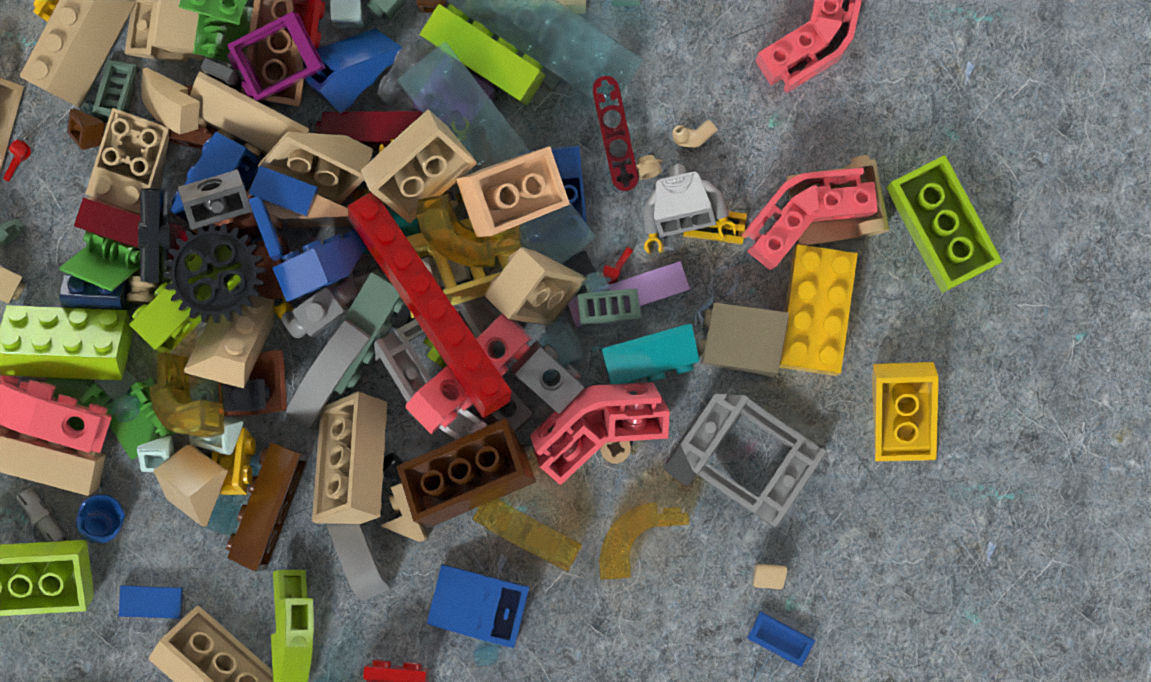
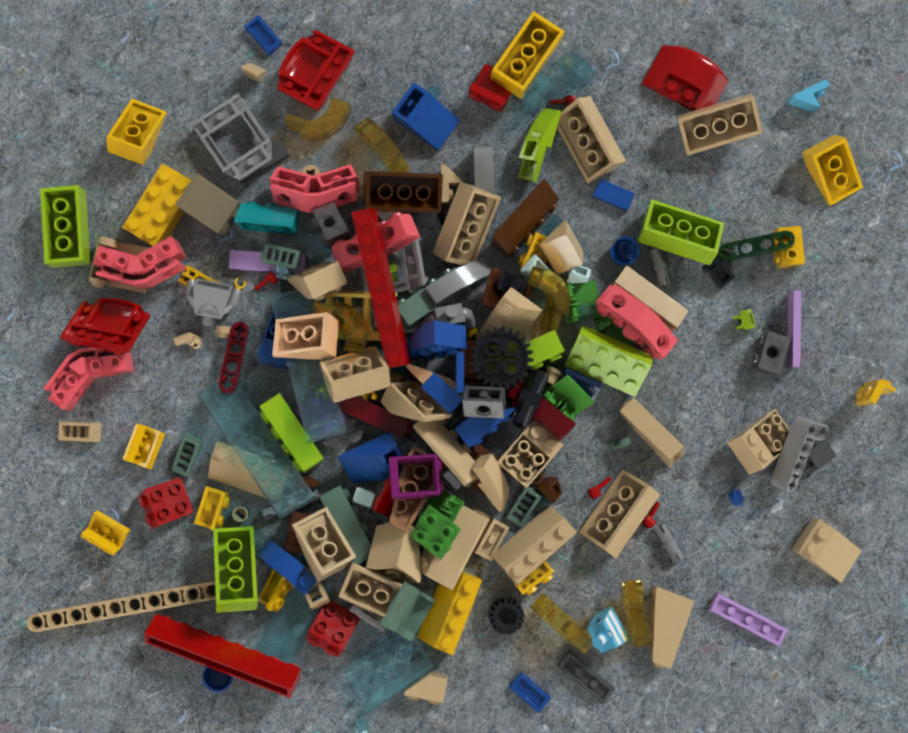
camera: 165 degrees left, 0 degrees up
none -> red slope [60,298,150,354]
none -> red slope [278,30,355,111]

